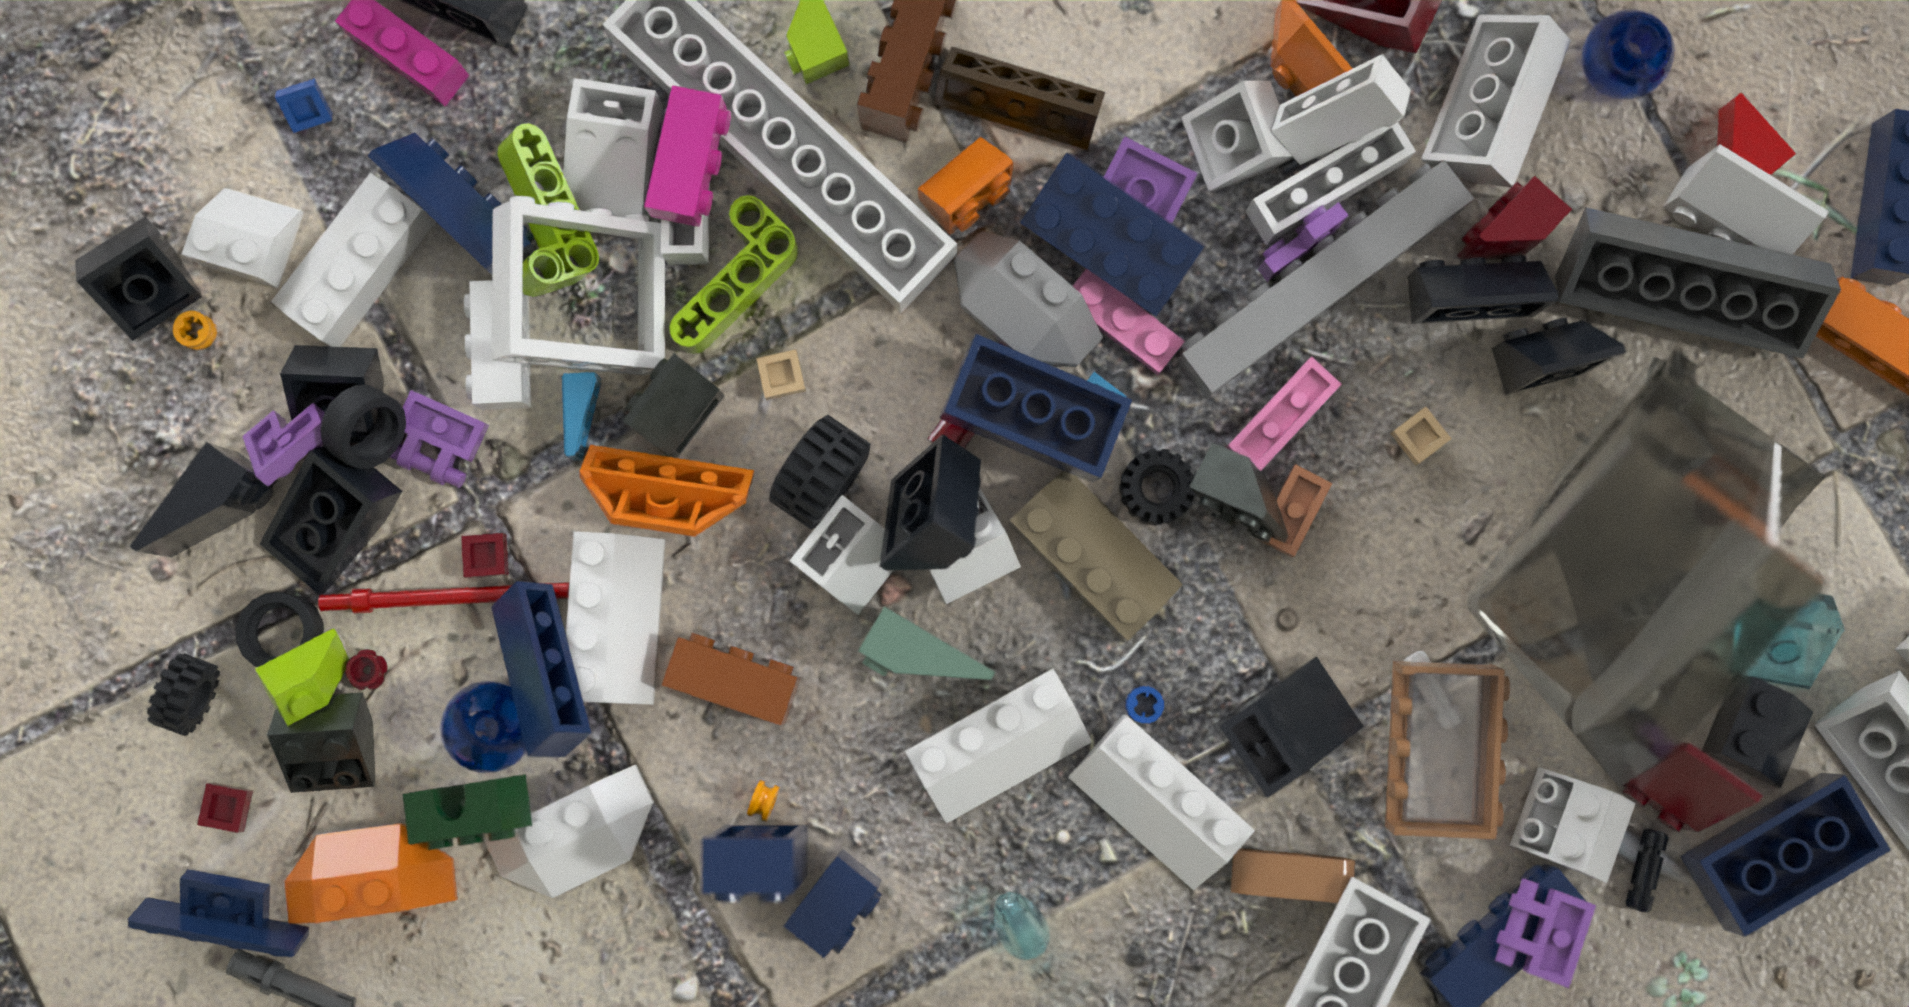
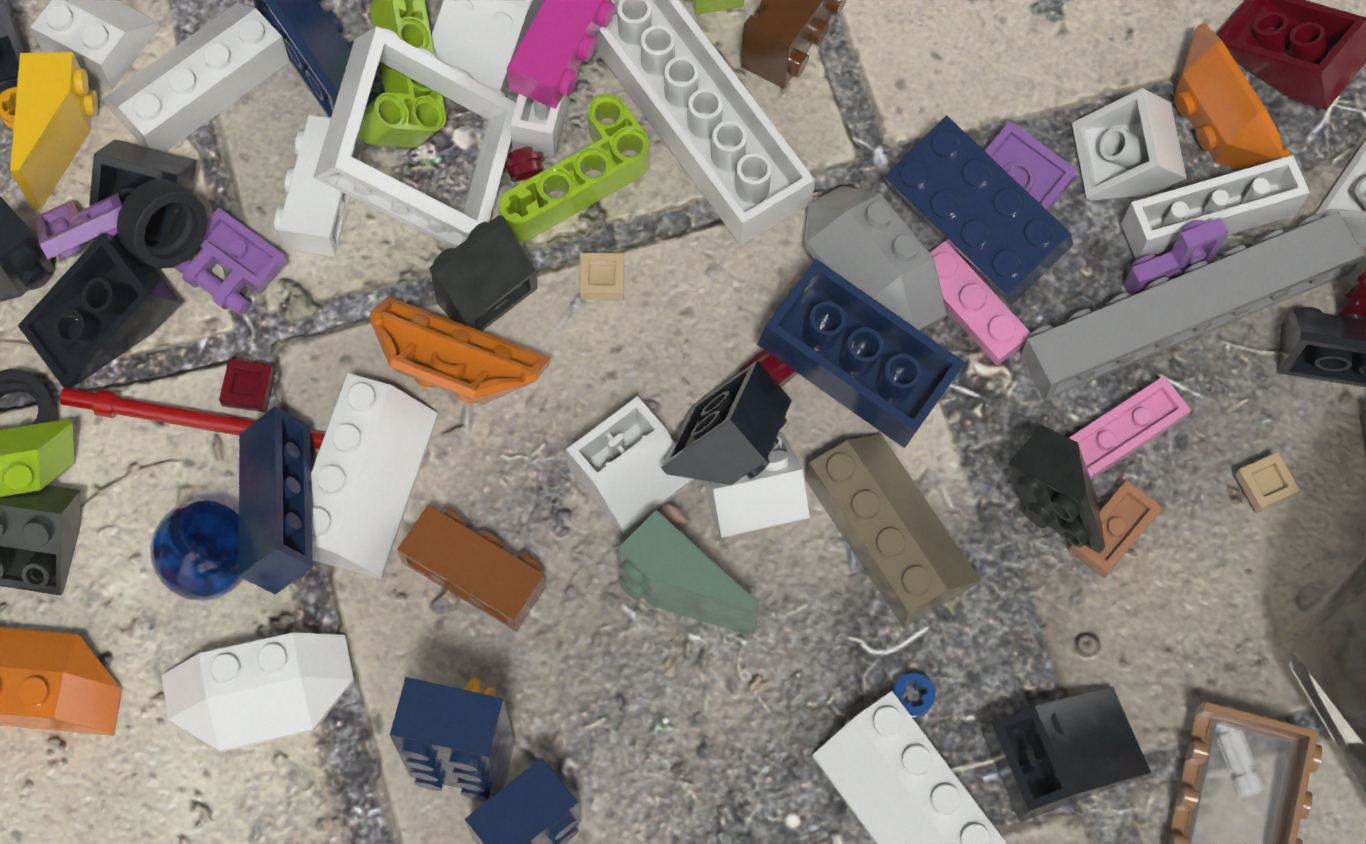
camera: 10 degrees right, 15 degrees down
dark red plate [346,649,388,690] -> none
dark green arch [402,774,533,850] -> none
dark azure slope [562,372,601,461] -> none
black tyre [769,415,871,530] -> none
white slope [905,668,1092,824] -> none
orange slope [918,137,1013,235] -> none
dark brown fence [933,46,1105,150] -> none
black tyre [1119,449,1196,526] -> none
white brick [1271,54,1411,165] -> none
none -> yellow slope [10,52,98,210]
none -> dark red plate [503,147,545,182]

